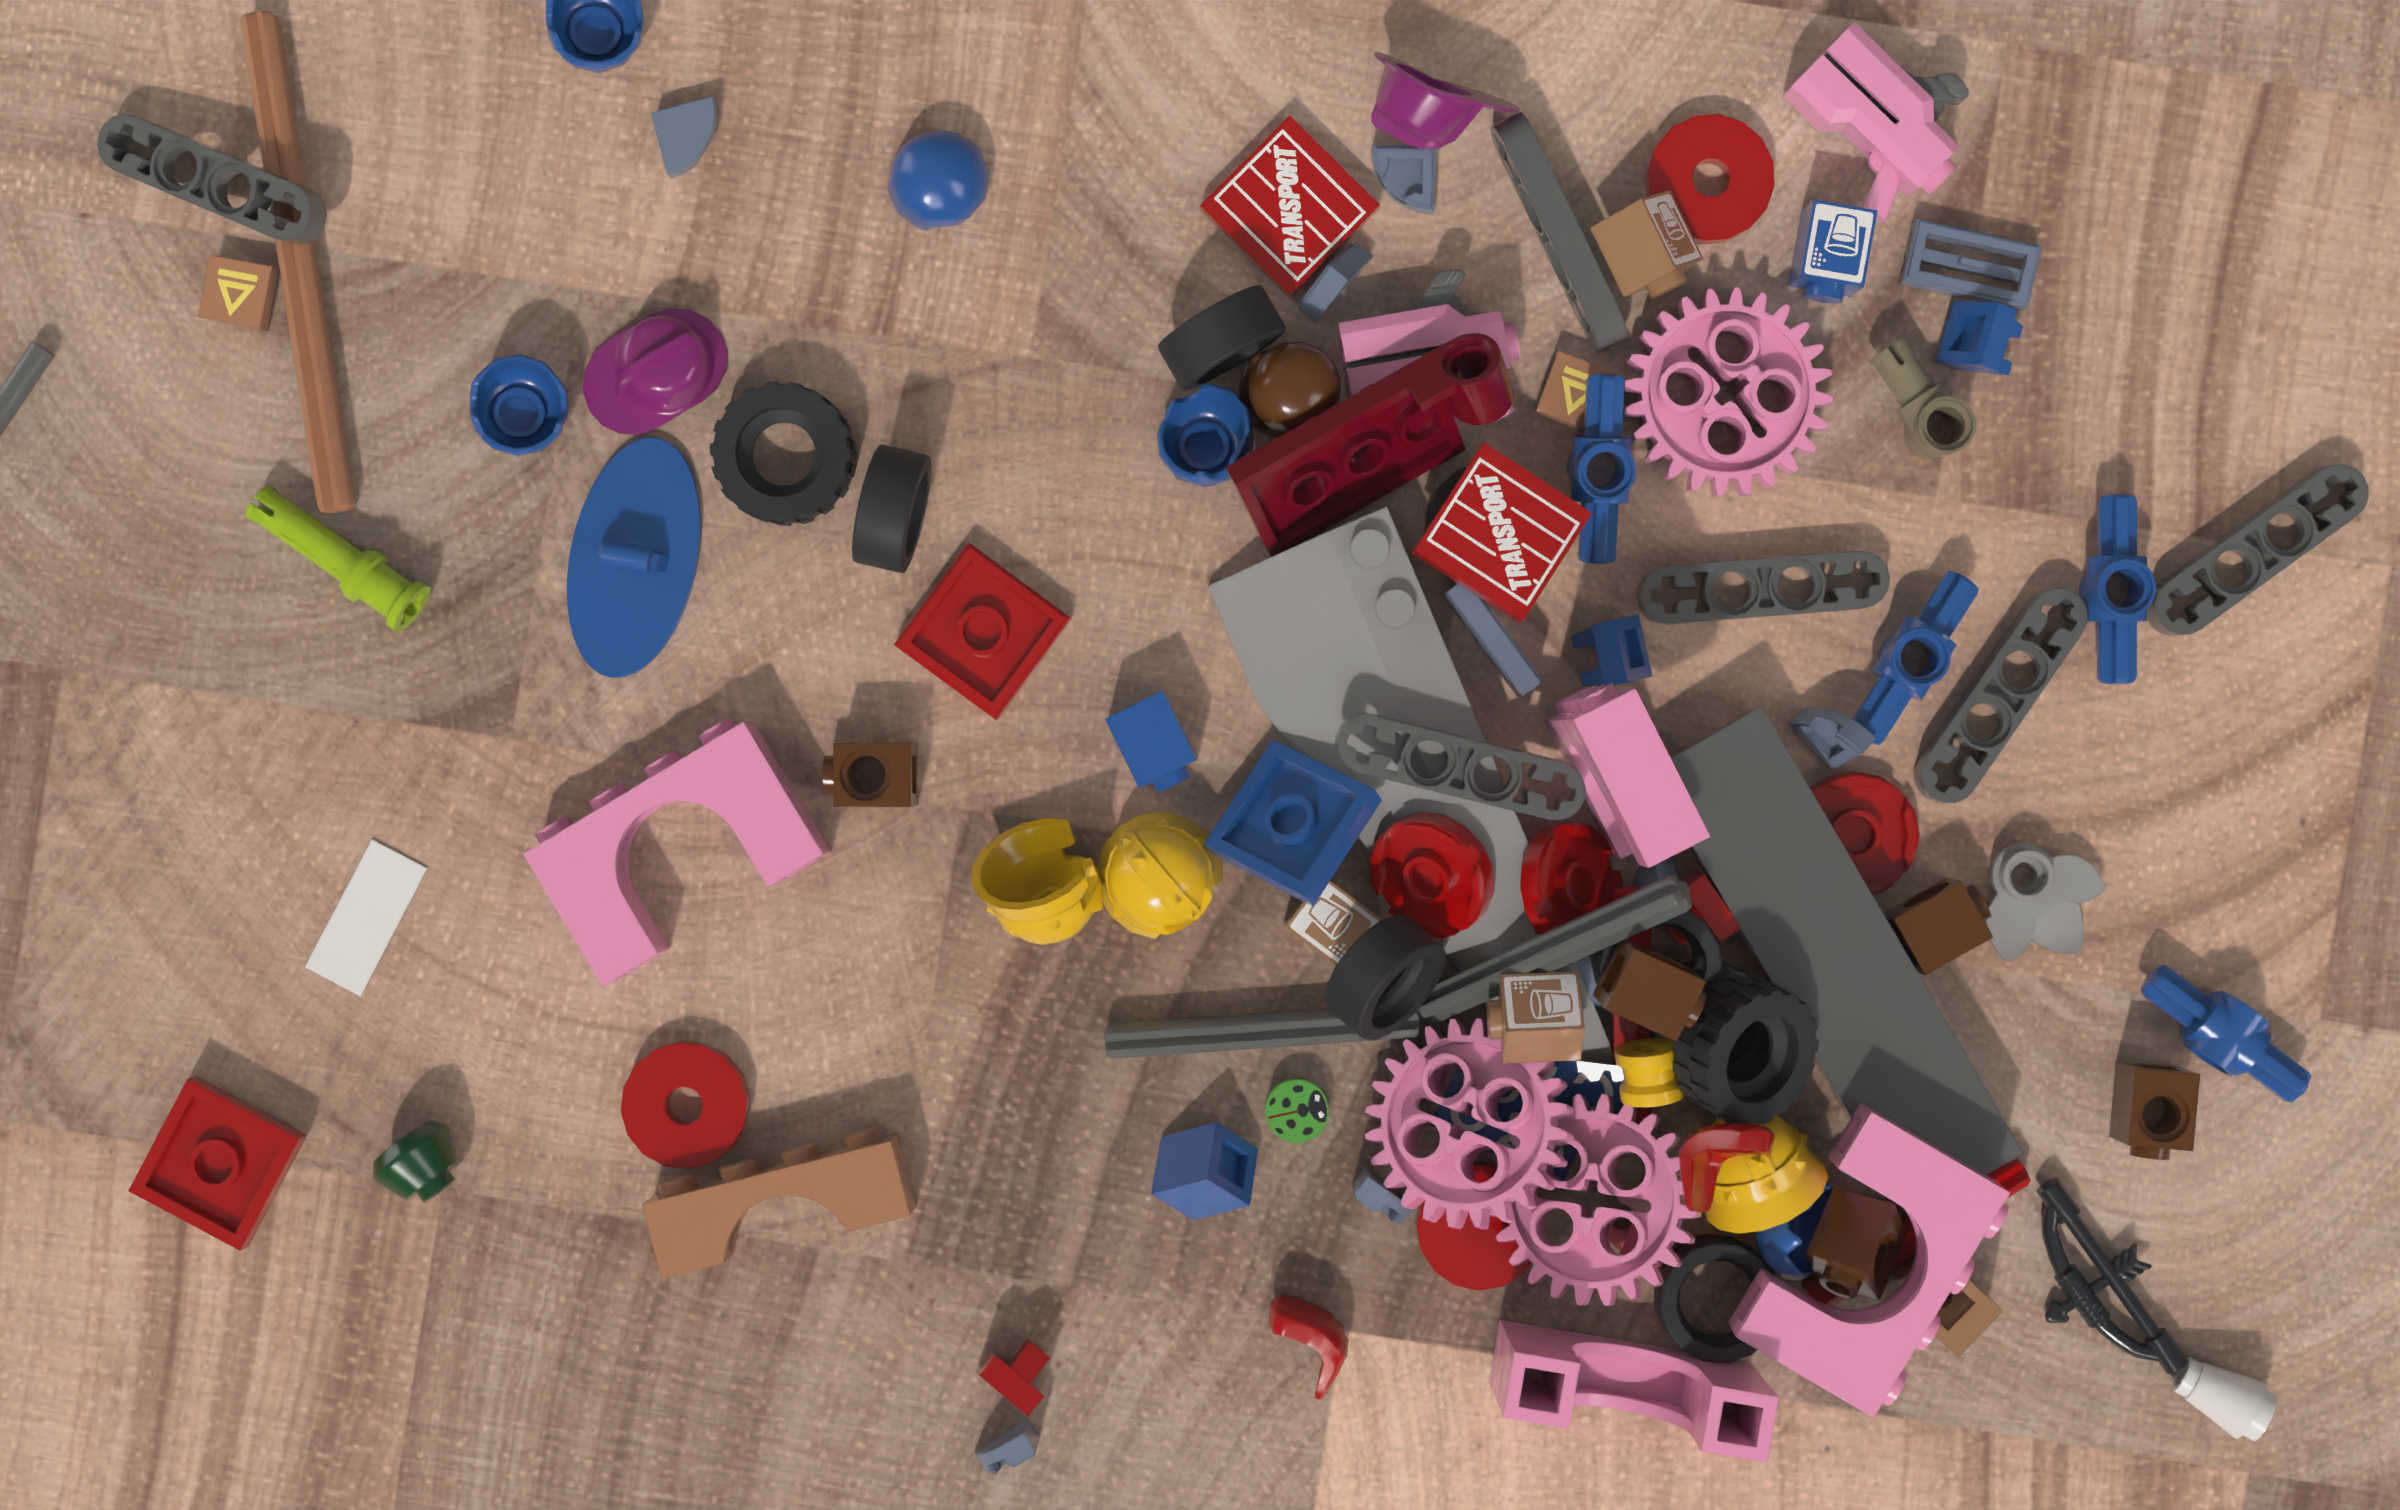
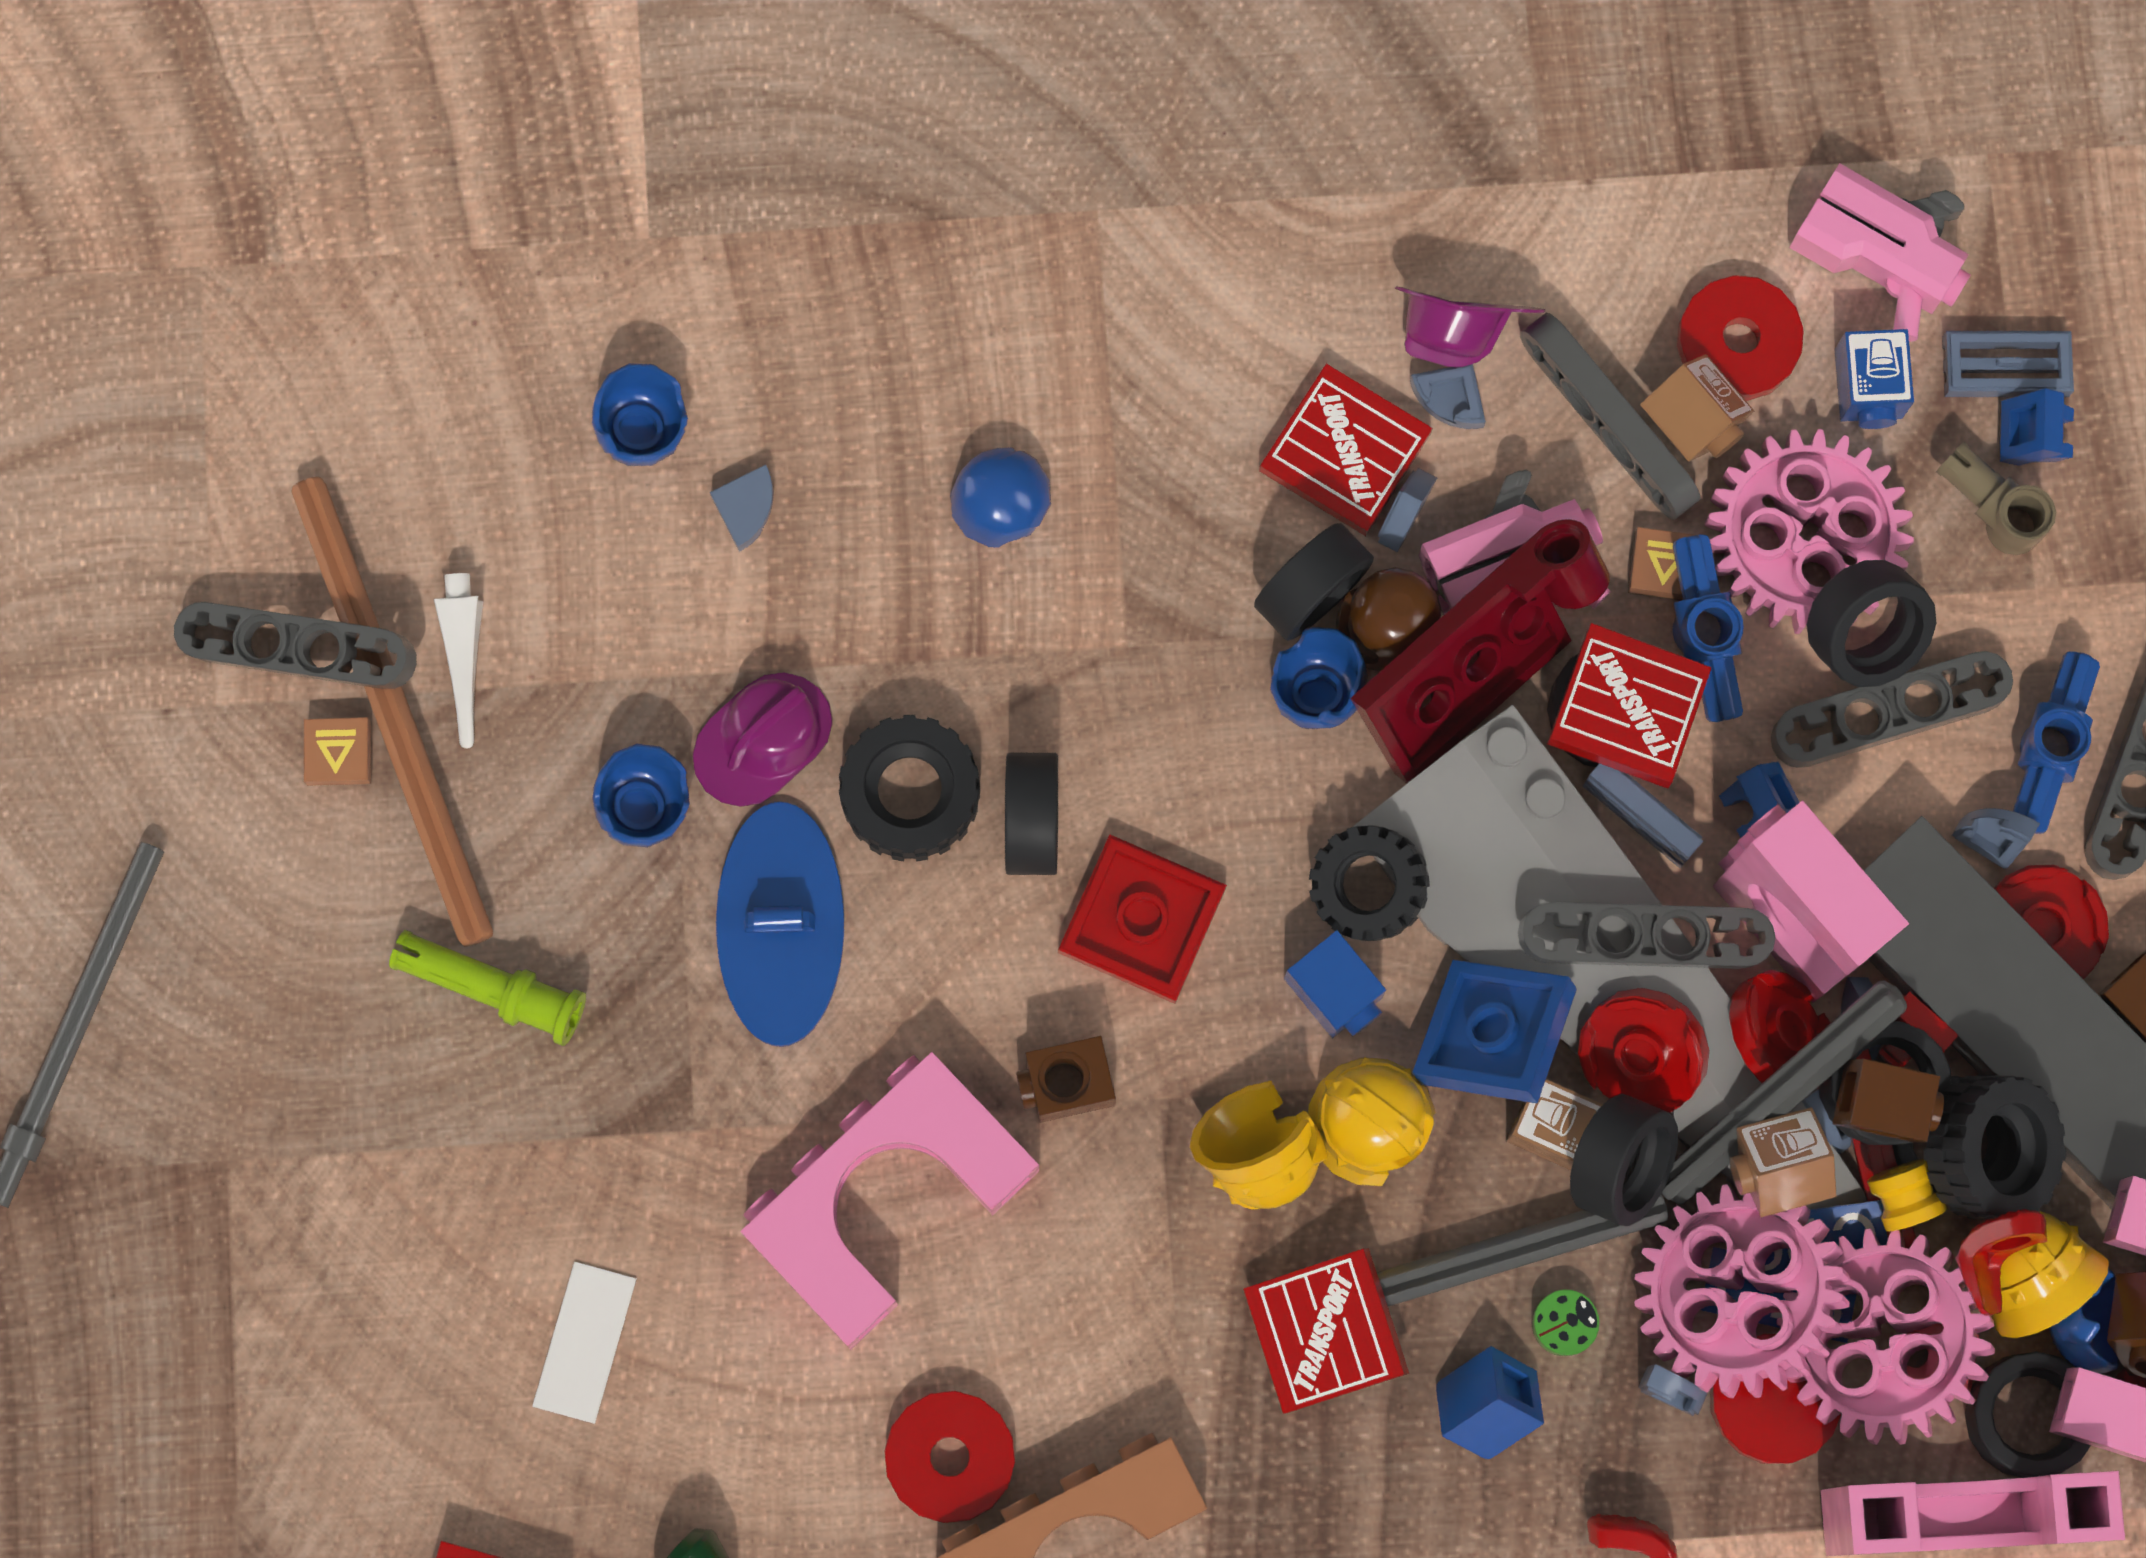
camera: 10 degrees left, 10 degrees down
none -> white piece [434,573,483,749]
none -> red tile [1243,1248,1410,1414]
none -> black tyre [1309,825,1430,941]
none -> black tyre [1807,560,1937,687]

